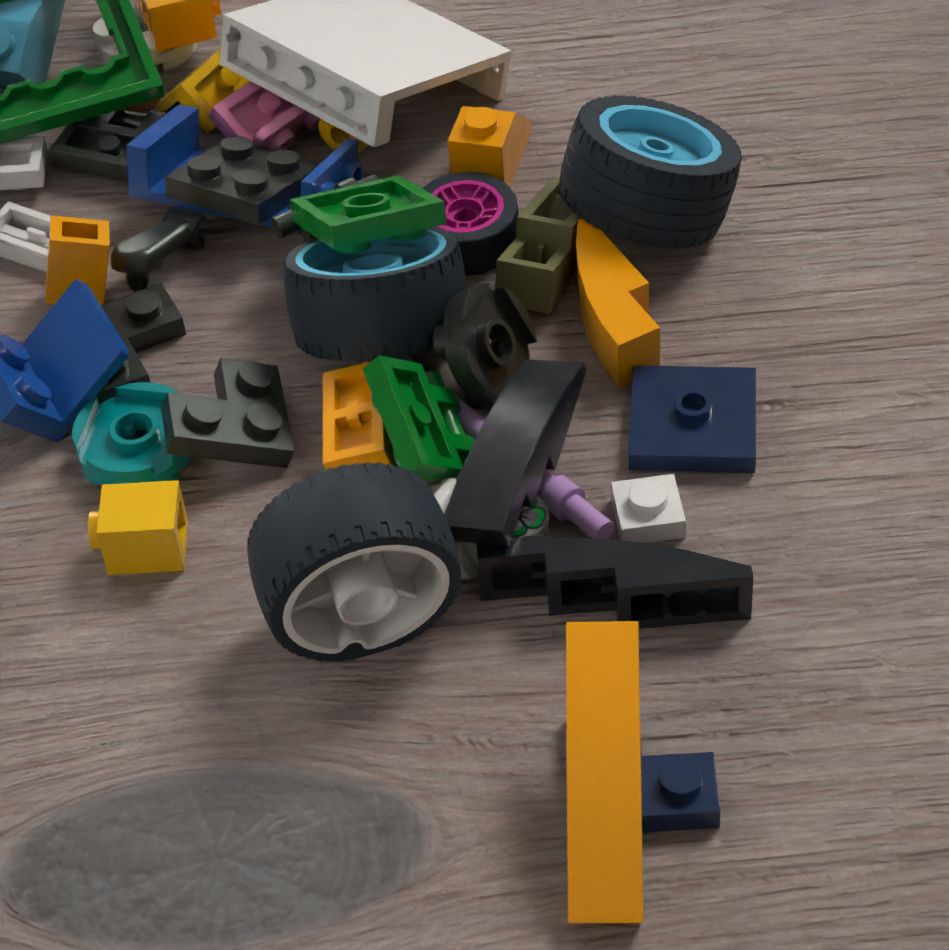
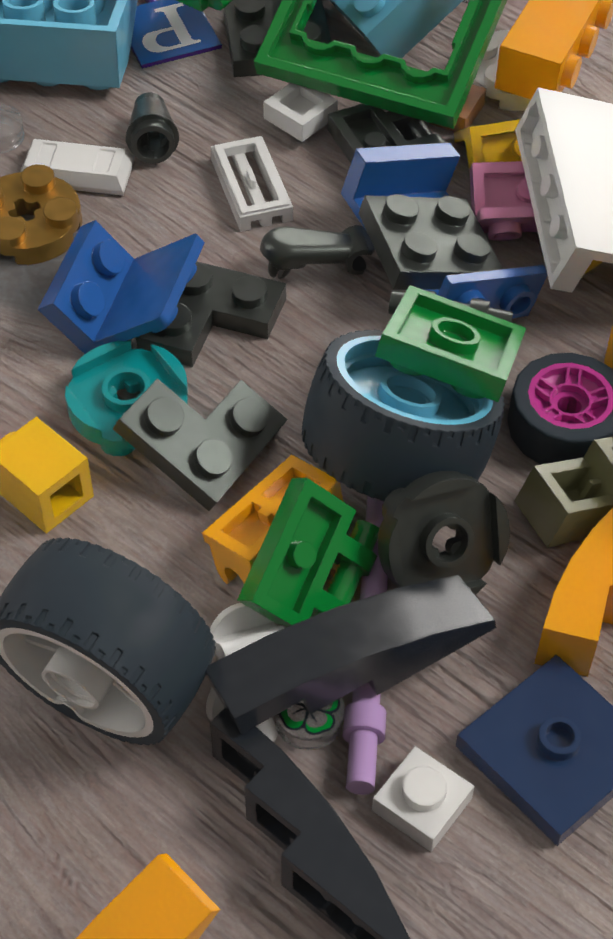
camera: 40 degrees right, 5 degrees up
light orange brick [45,215,110,305] -> none

